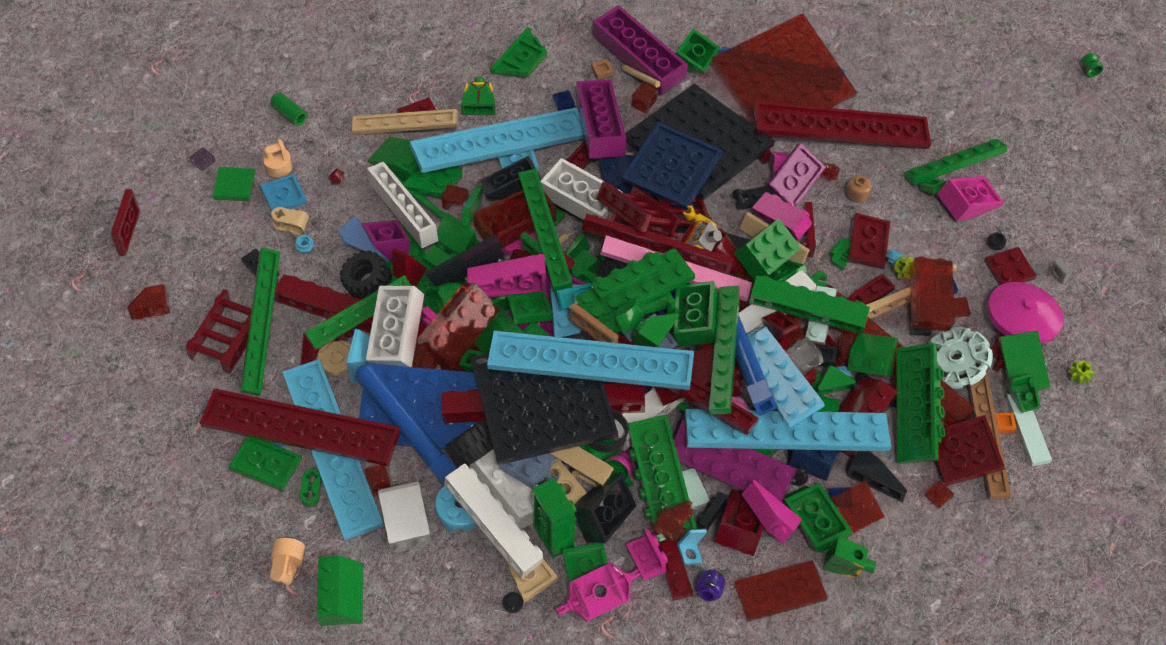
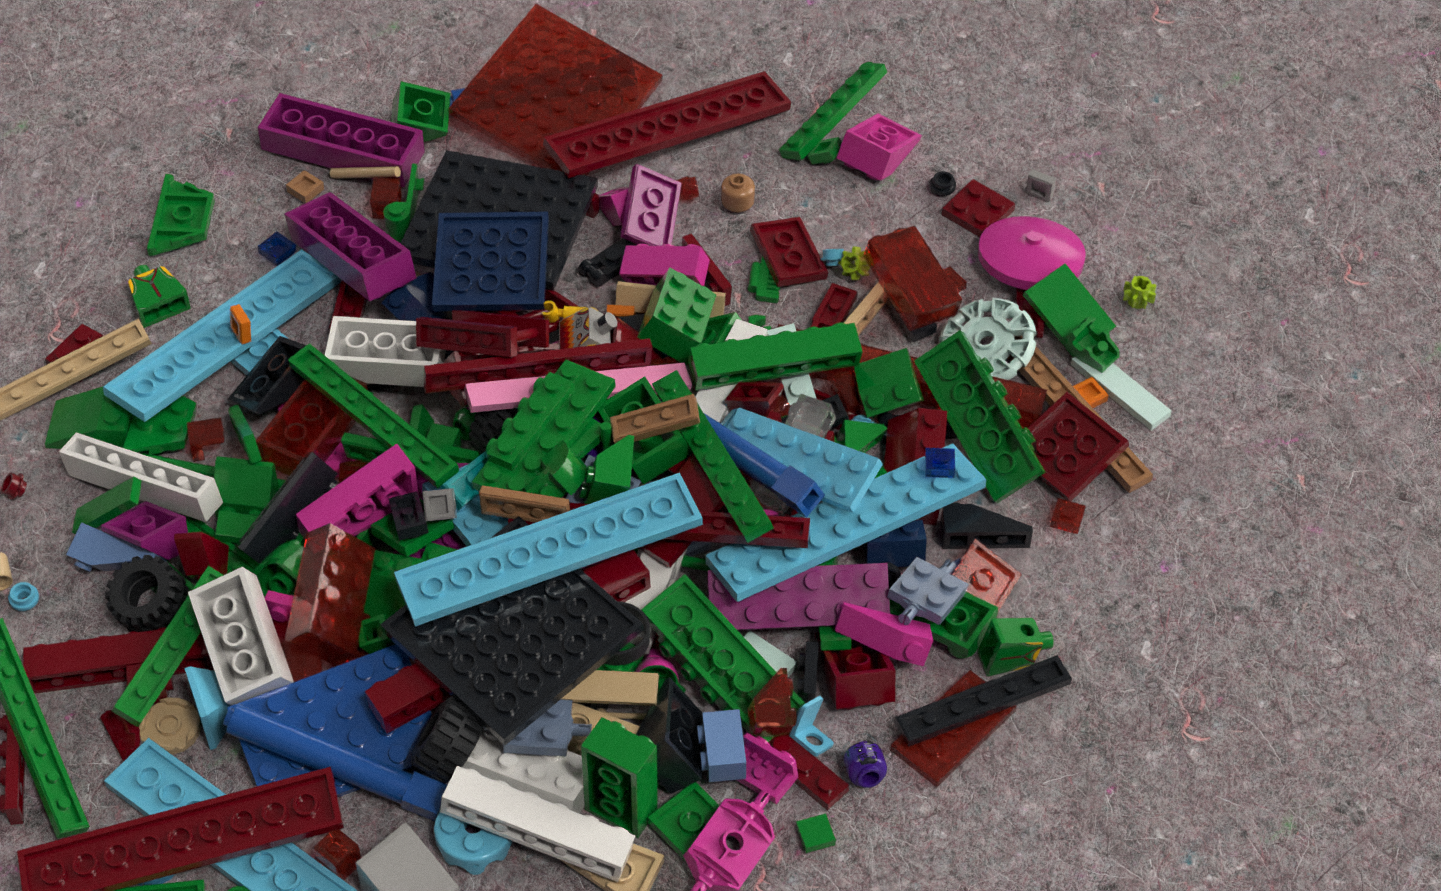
camera: 30 degrees left, 5 degrees down
none -> green tile [72,476,142,534]
none -> orange tile [230,304,251,344]
none -> green door [383,163,425,243]
none -> black plate [388,491,429,541]
none -> light grey tile [423,488,457,521]
none -> orange tile [607,305,636,318]
none -> medium nougat tile [610,394,700,443]
none -> medium blue brick [697,709,746,782]
none -> green tile [796,813,836,853]
none -> green tile [819,626,851,651]
none -> sand blue plate [887,557,969,625]
none -> black tile [894,655,1072,747]
none -> clear blue plate [925,448,955,478]

